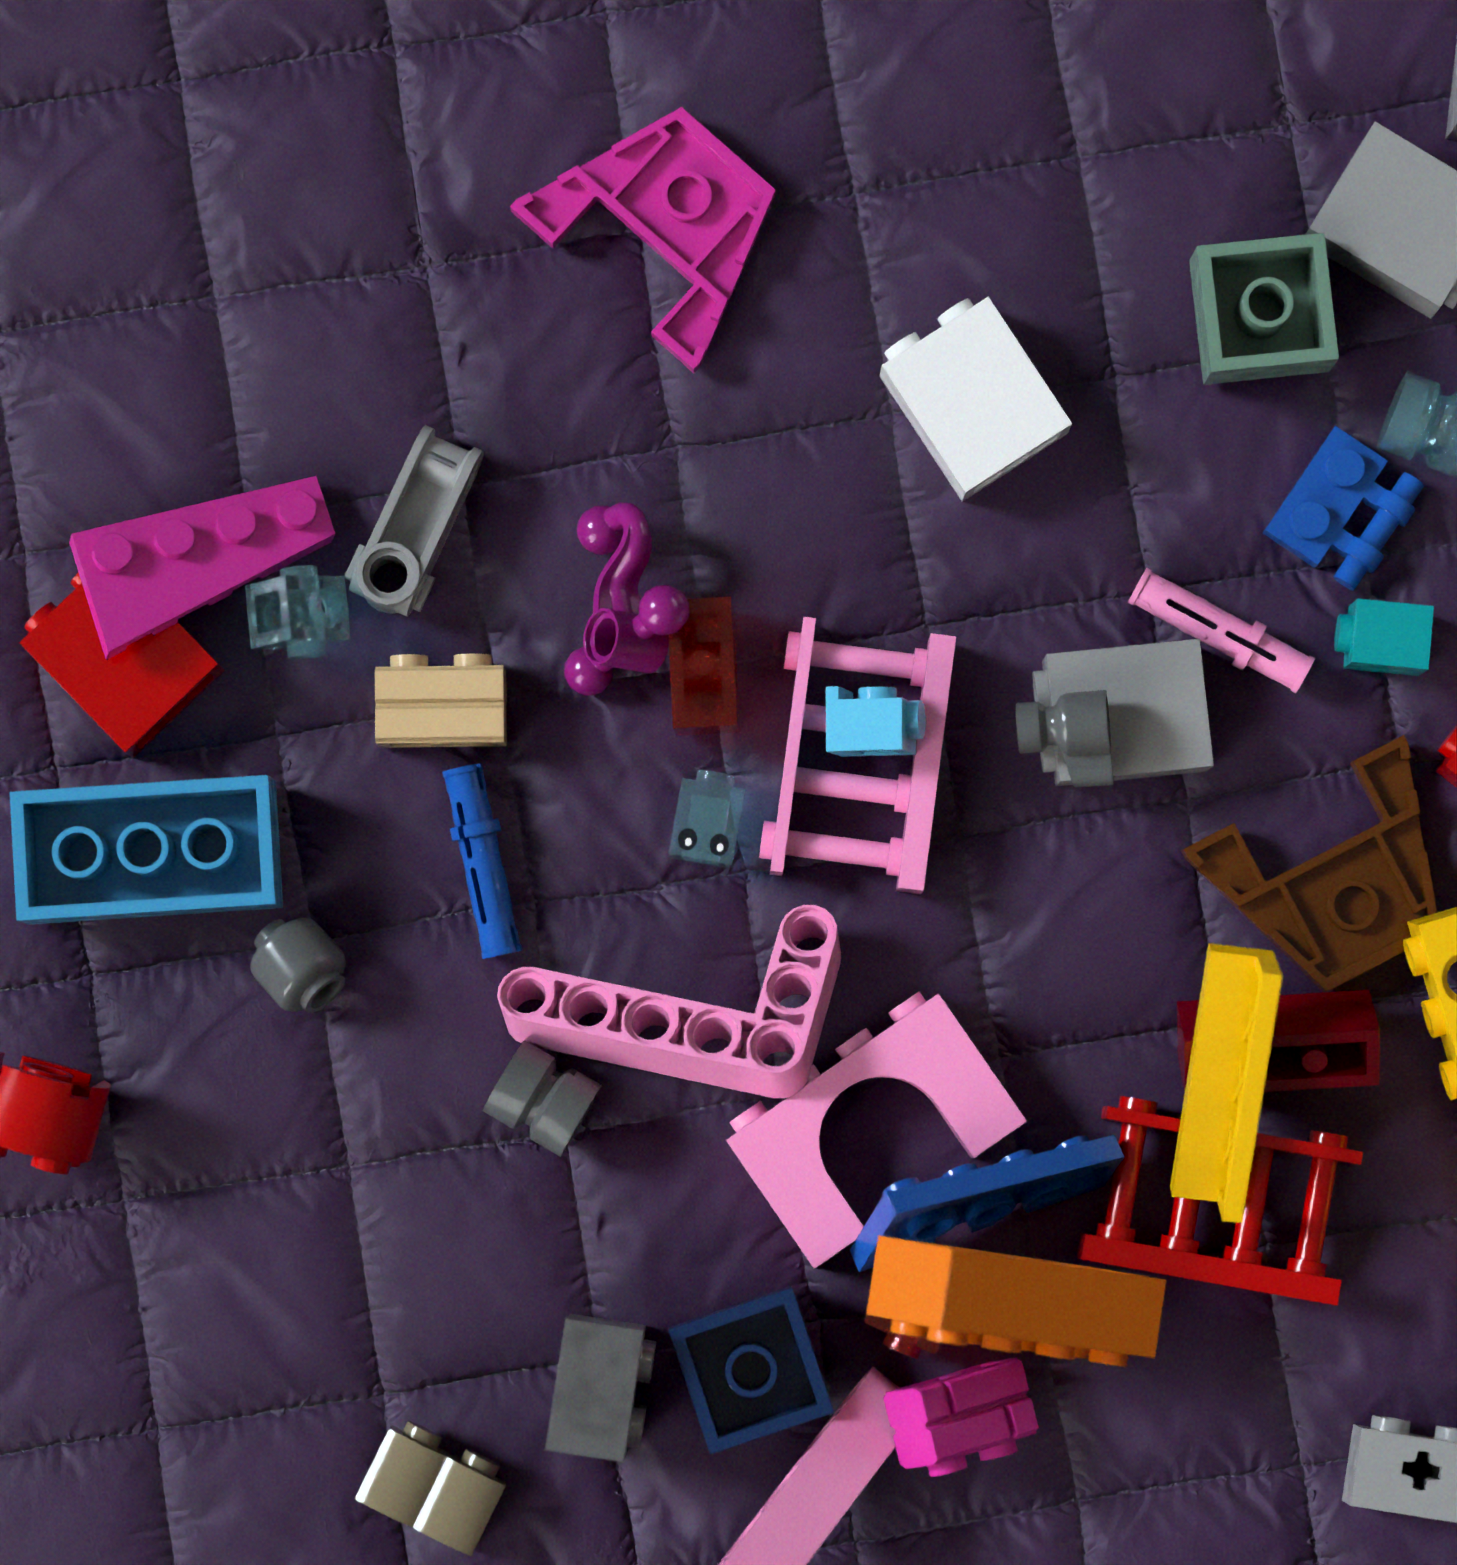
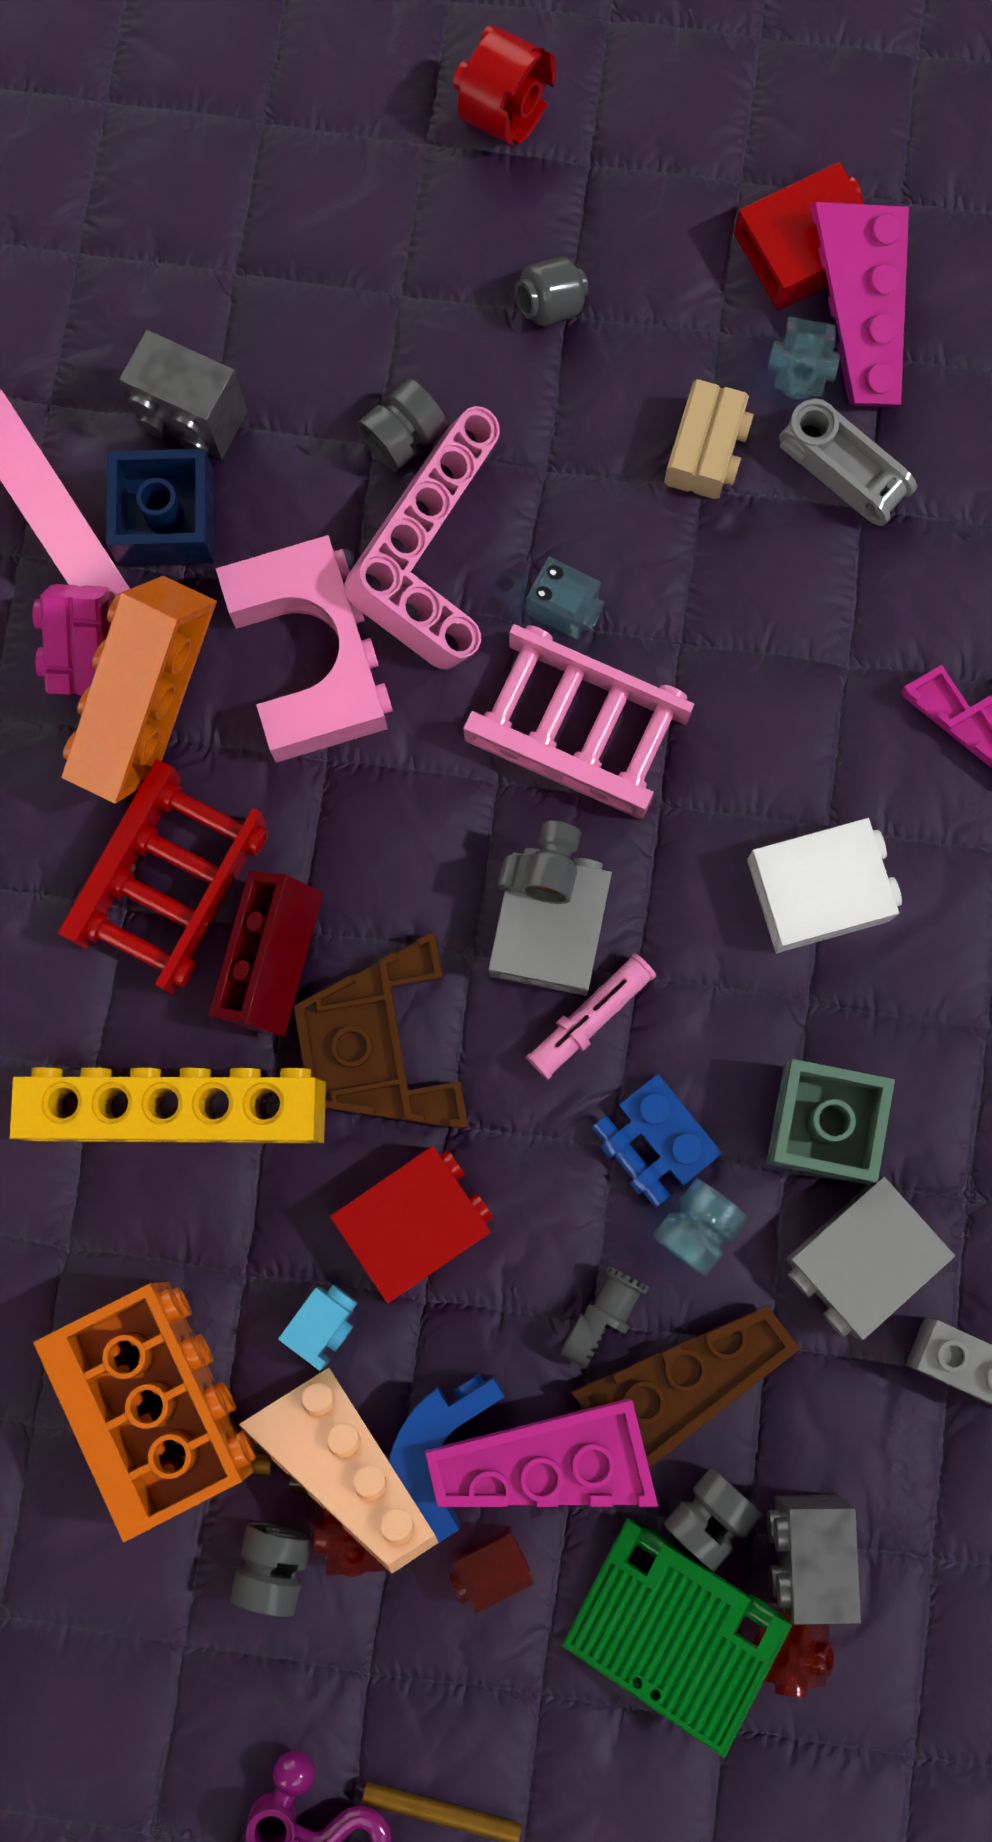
camera: 110 degrees right, 5 degrees down
dark azure brick [10,775,283,925] -> none
dark tan brick [355,1420,507,1556] -> none
blue pin [442,763,523,959] -> none
magenta piece [564,502,689,696] -> none
clear red brick [668,597,740,736] -> none
medium azure brick [826,686,926,757] -> none
blue wing [850,1135,1124,1272] -> none
yellow fence [1170,943,1282,1223] -> none
teal brick [1334,598,1434,676] -> none

